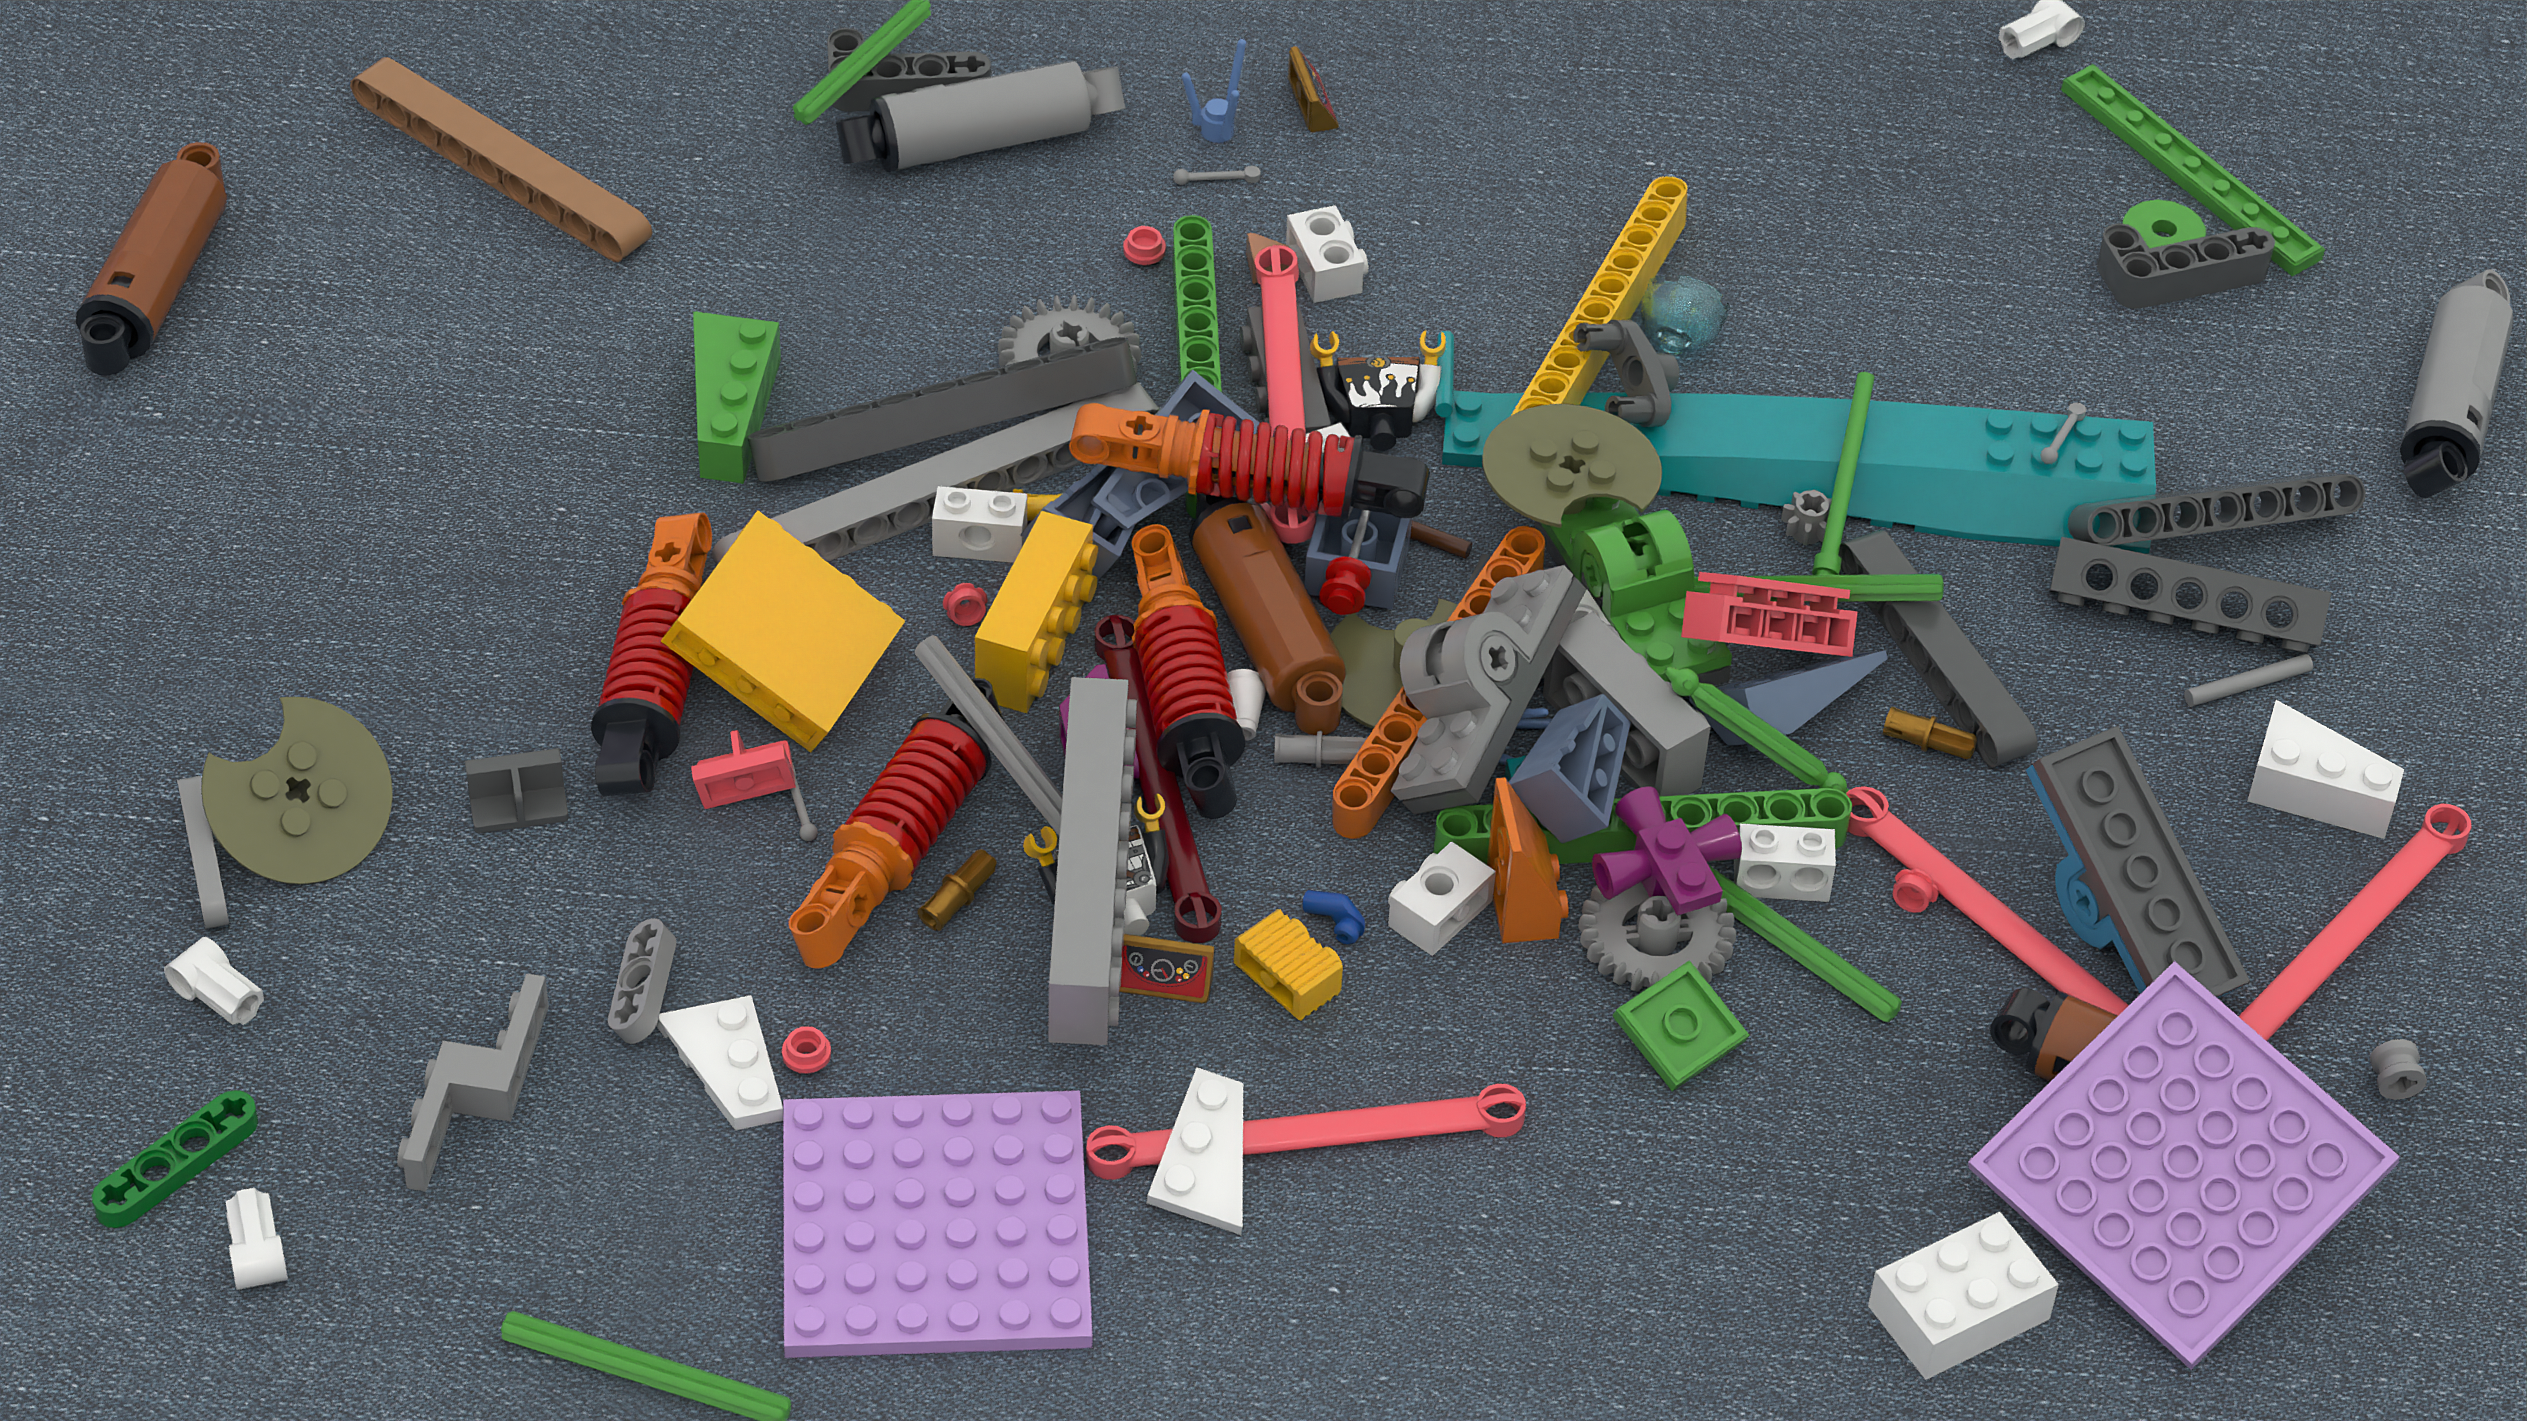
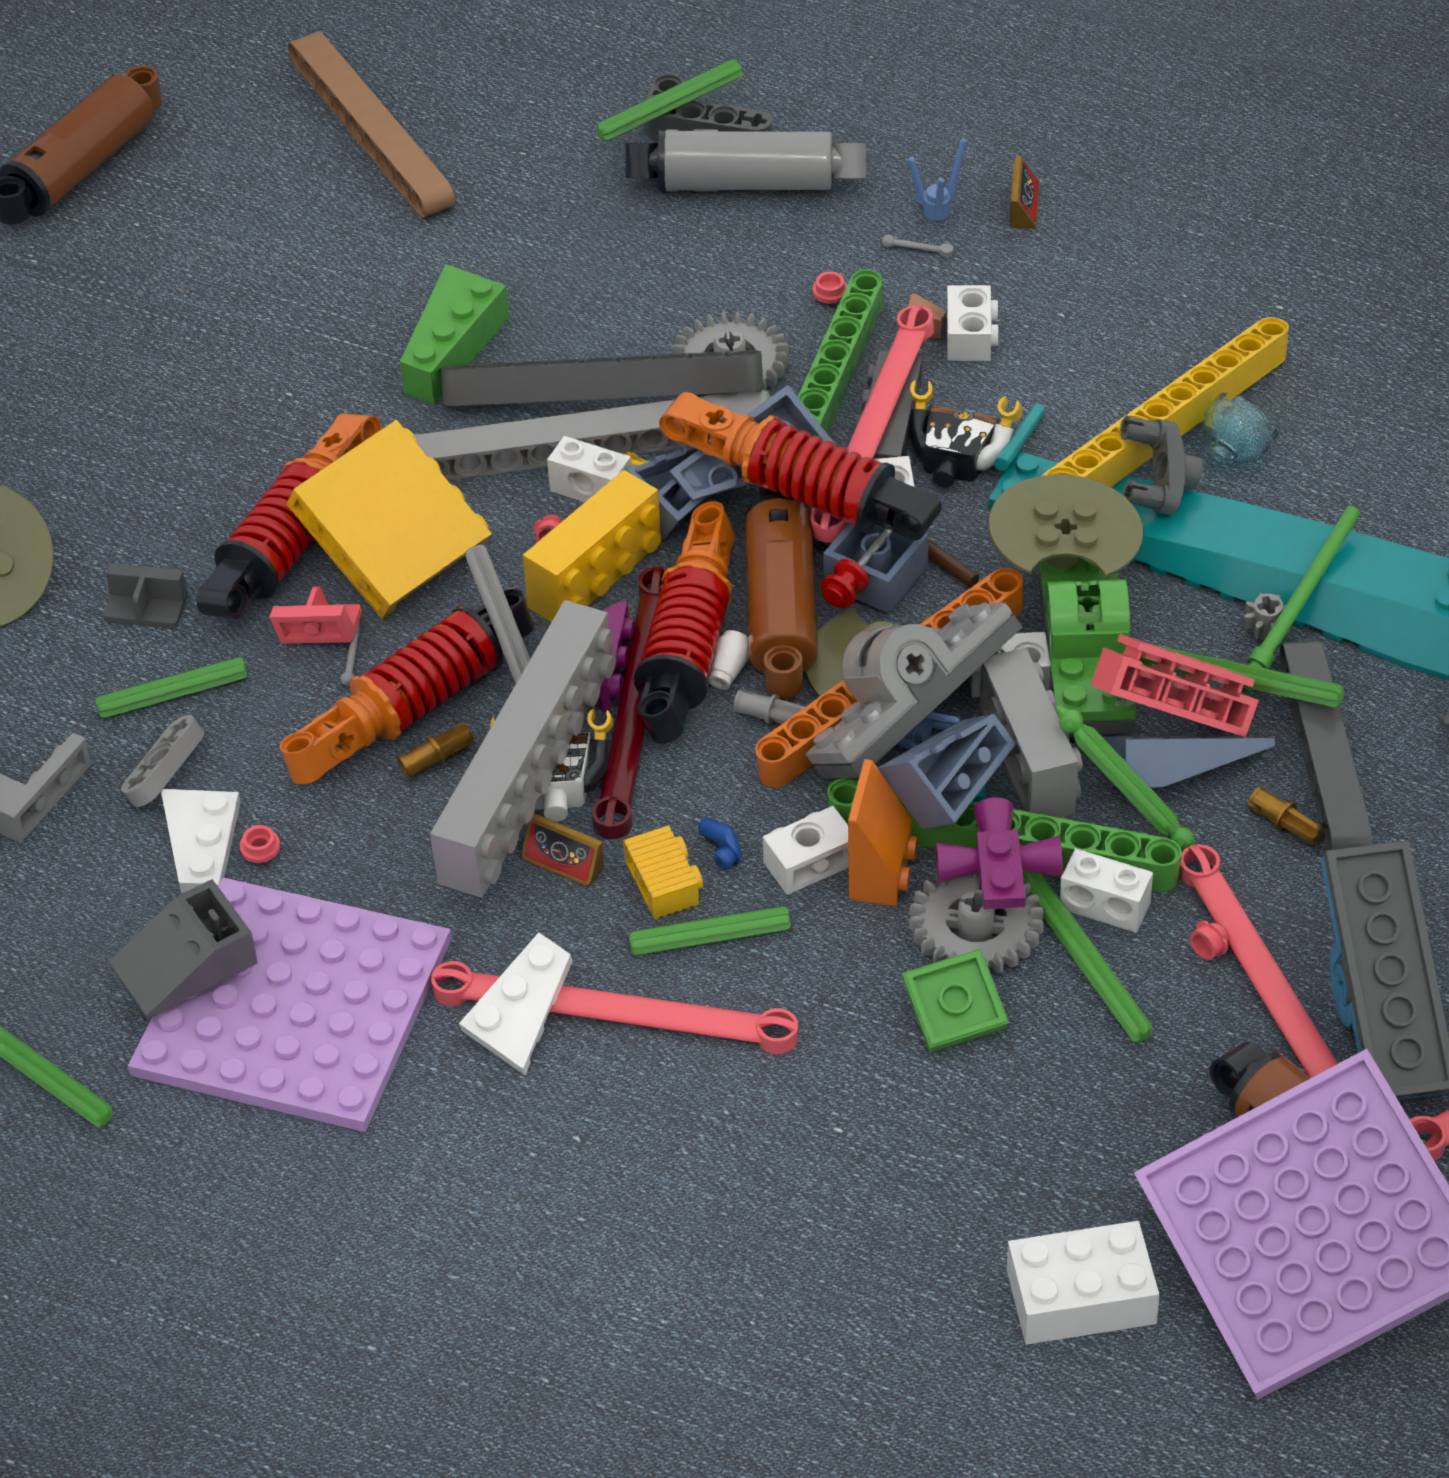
camera: 25 degrees right, 0 degrees up
none -> bright green axle [96,657,247,719]
none -> dark grey slope [108,879,258,1019]
none -> bright green axle [629,906,791,955]

